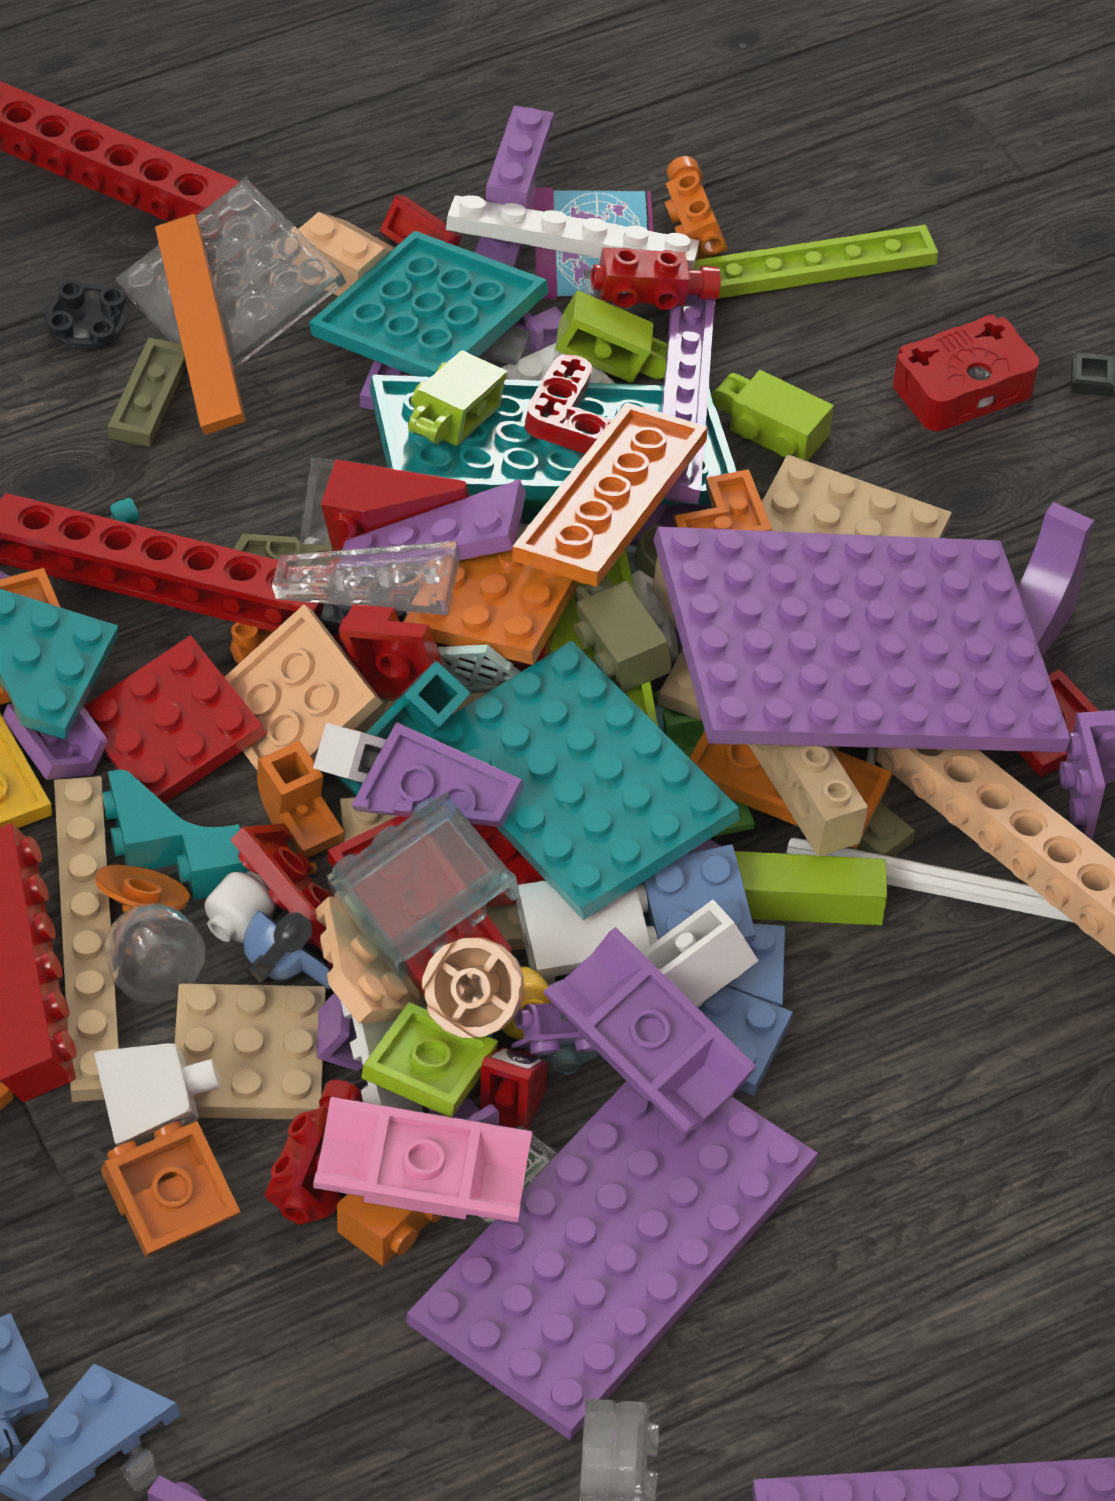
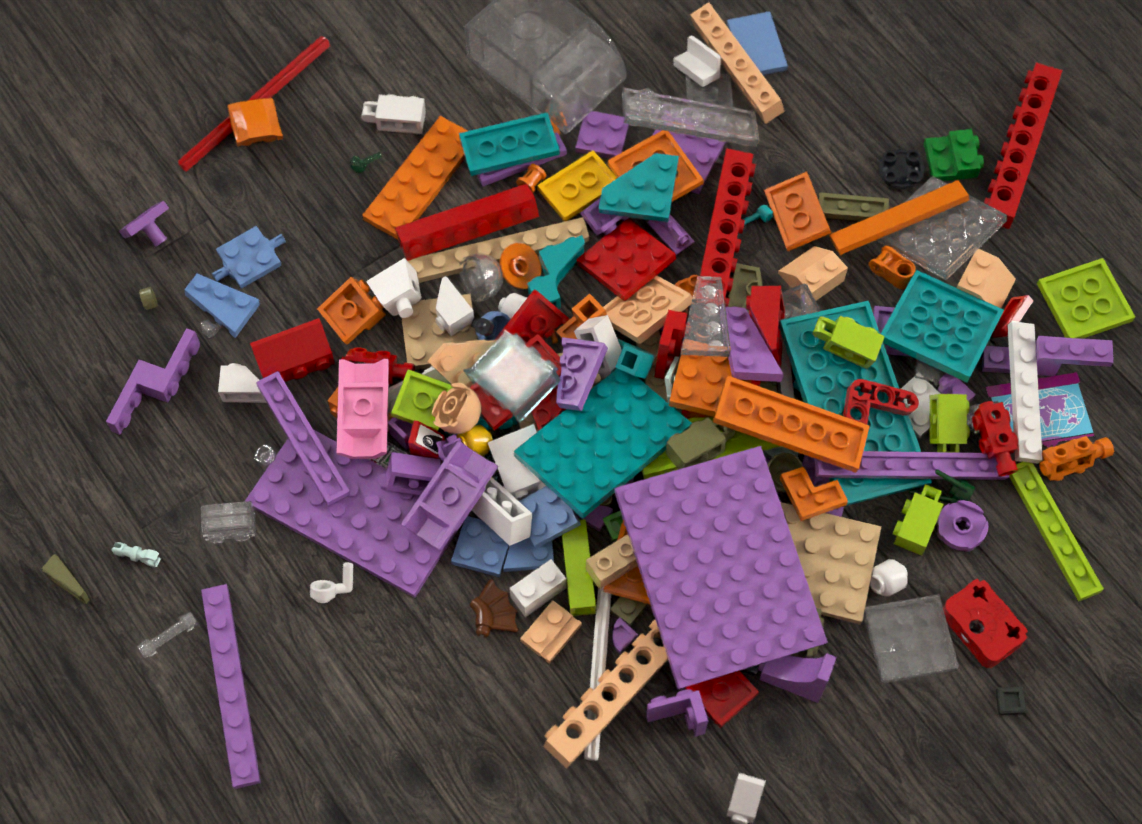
camera: 85 degrees right, 15 degrees up
none -> white slope [218,363,267,403]
none -> red slope [250,318,335,382]
none -> clear hinge [255,445,276,467]
none -> medium lavender plate [256,371,350,506]
none -> white plate [310,563,353,603]
none -> medium lavender brick [386,452,441,495]
none -> white slope [435,276,474,336]
none -> reddish brown arm [469,579,518,638]
none -> white brick [510,560,567,617]
none -> light nougat plate [520,601,582,664]
none -> medium lavender tile [612,617,638,654]
none -> medium lavender hinge [647,215,695,255]
none -> orange tile [764,172,831,251]
none -> light nougat slope [778,246,848,306]
none -> clear plate [864,594,959,684]
none -> orange piece [869,246,915,289]
none -> white head [870,559,908,597]
none -> dark green plant [909,469,975,503]
none -> green plate [924,129,984,182]
none -> medium lavender plate [936,500,988,552]
none -> lime plate [1037,258,1135,339]

